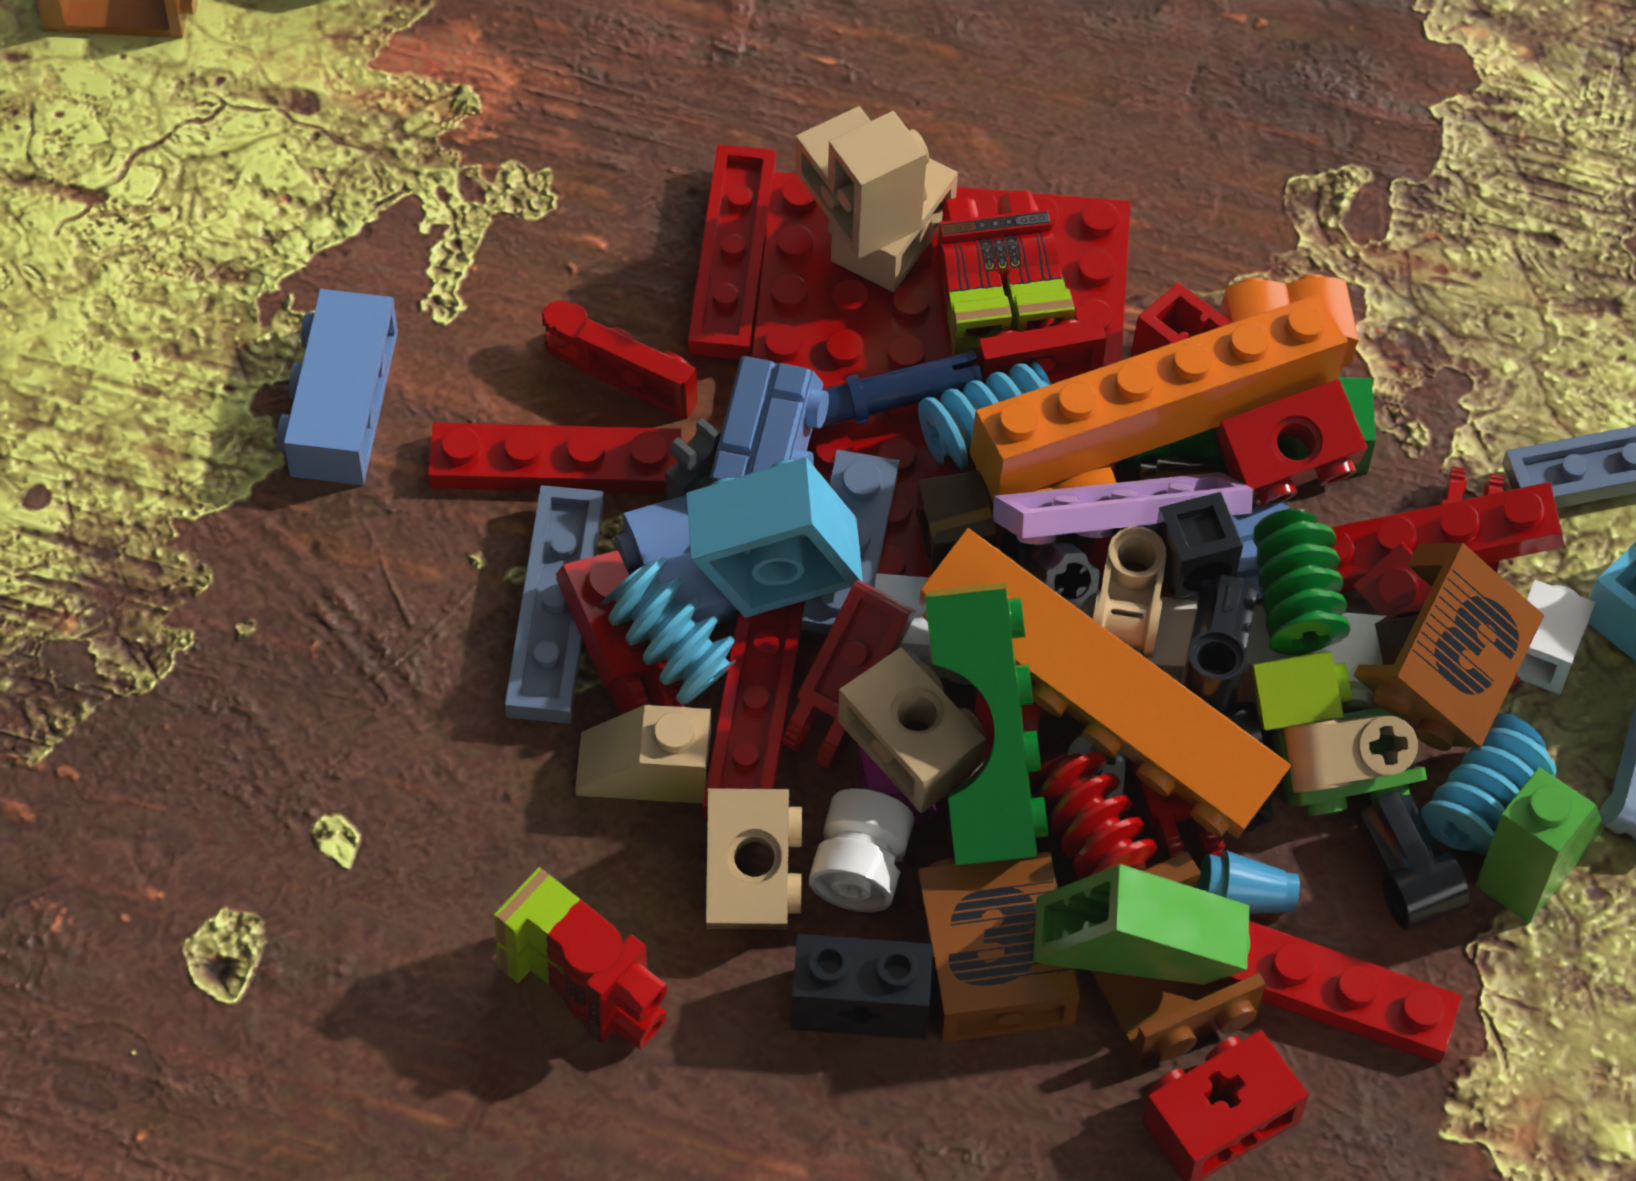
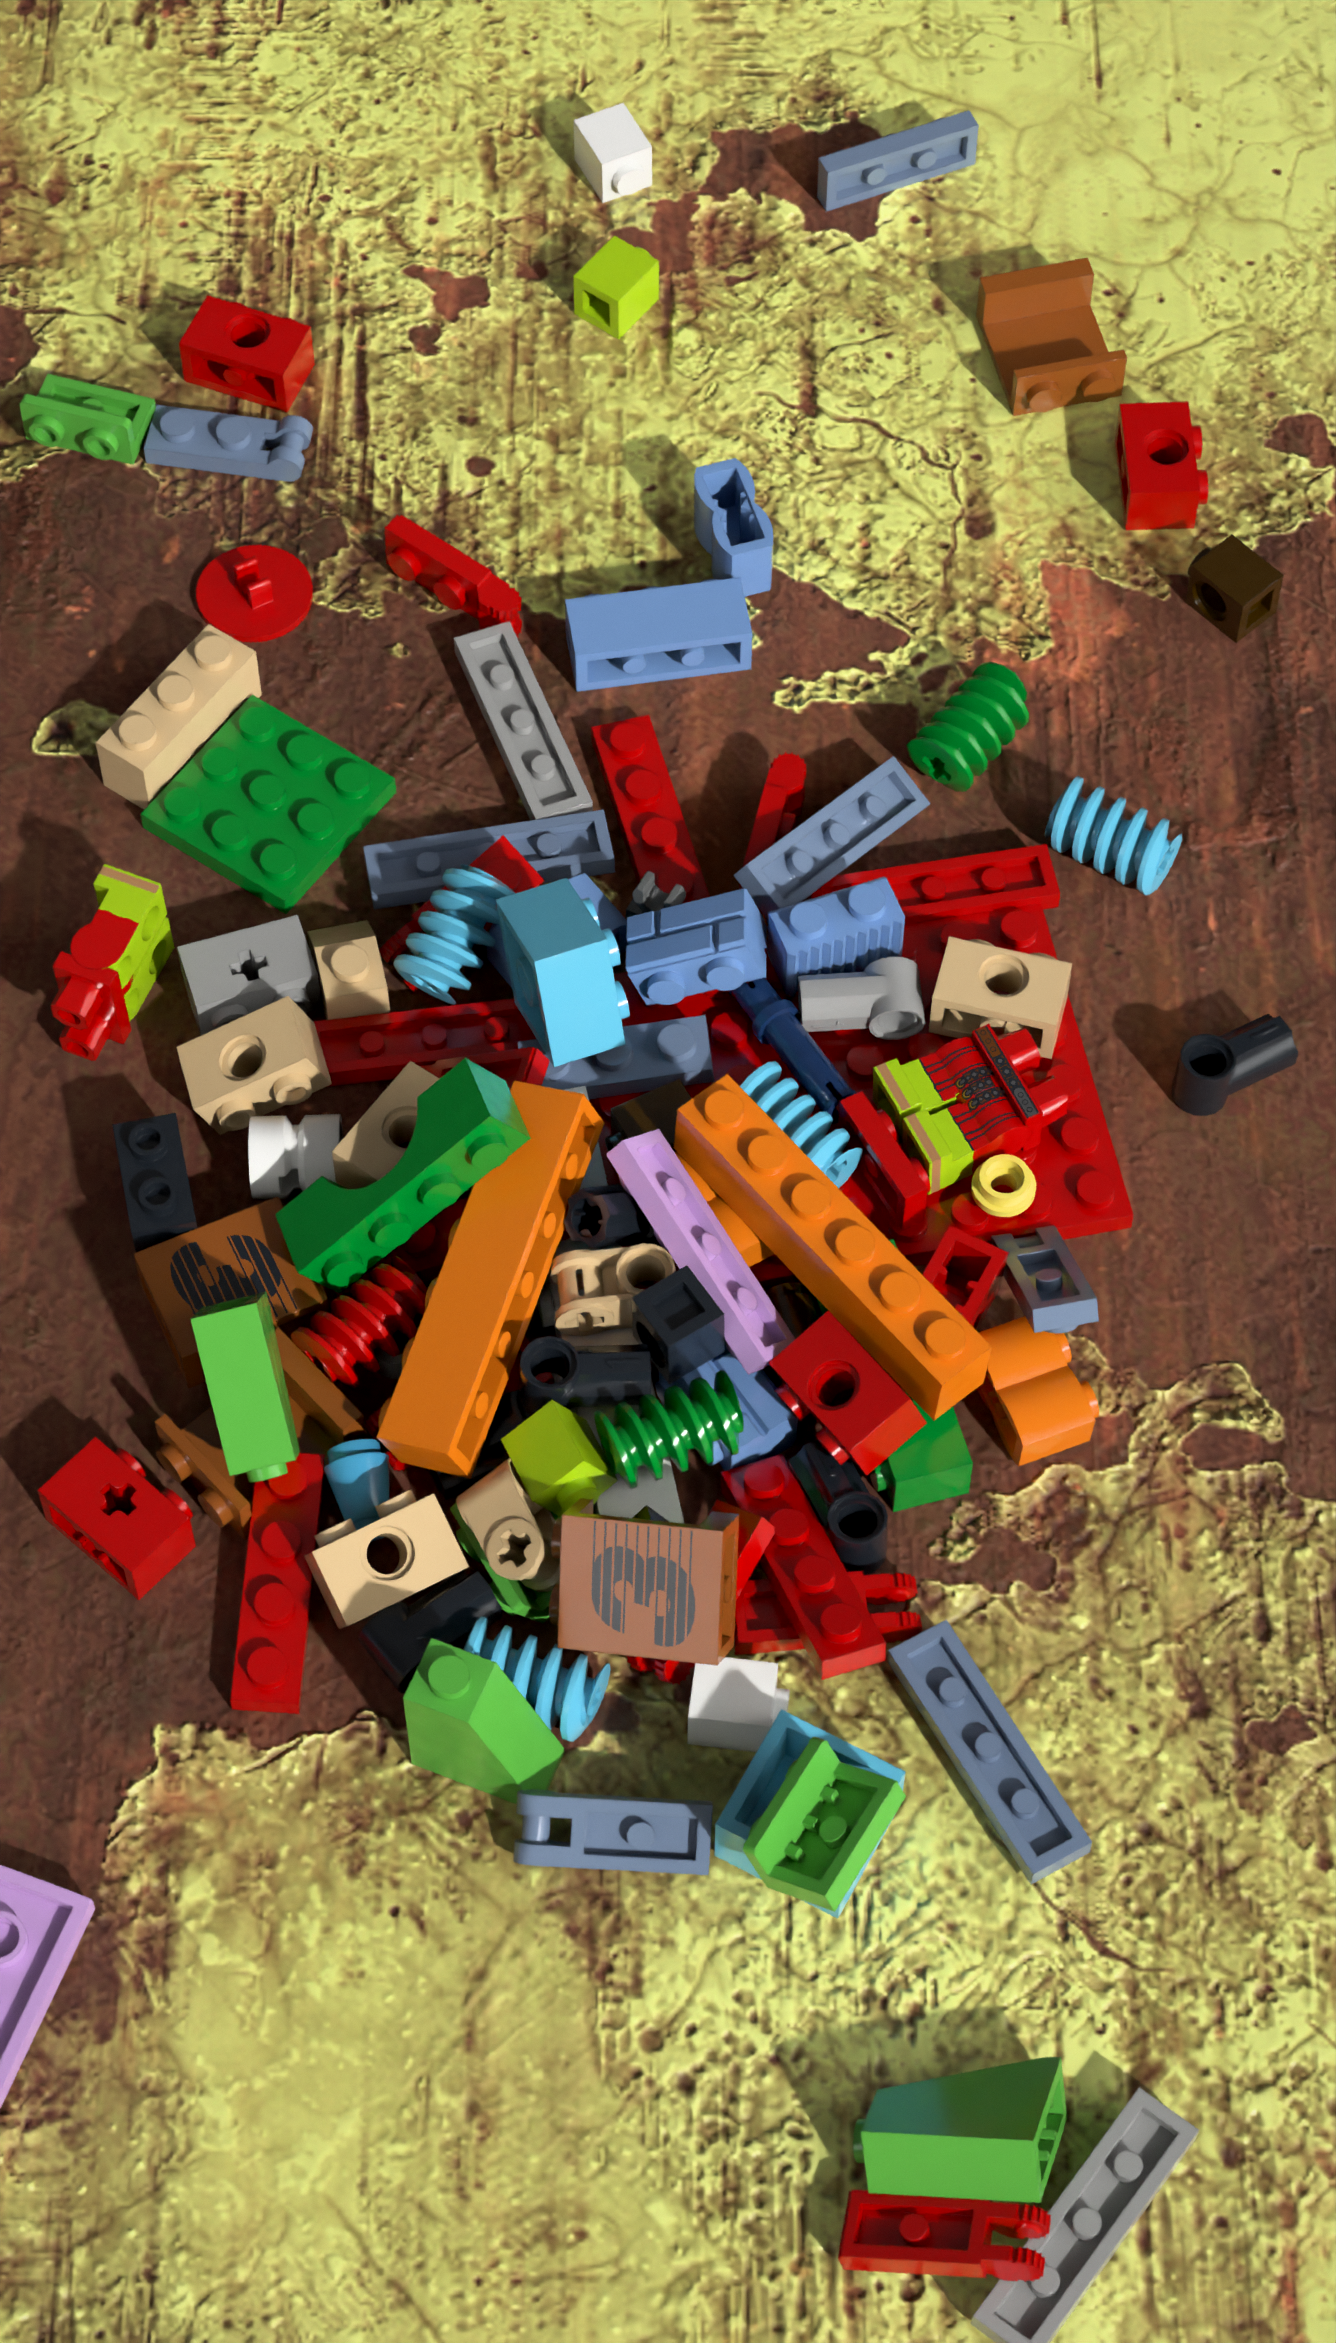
camera: 75 degrees right, 0 degrees up
tan brick [795,106,929,259] -> none
none -> tan brick [96,624,262,810]
none -> green plate [141,694,396,914]
none -> light grey brick [177,915,322,1035]
none -> red piece [196,545,313,642]
none -> tan brick [304,1489,469,1629]
none -> red hinge [384,514,522,638]
none -> light grey plate [454,621,593,821]
none -> medium blue brick [694,458,773,597]
none -> sand blue plate [734,756,930,919]
none -> medium blue brick [766,877,905,998]
none -> black piece [788,1440,888,1575]
none -> light grey piece [798,957,925,1040]
none -> green piece [906,662,1029,792]
none -> light yellow plate [971,1154,1036,1217]
none -> sand blue plate [991,1225,1099,1334]
none -> medium azure piece [1045,776,1182,895]
none -> black piece [1172,1014,1298,1116]

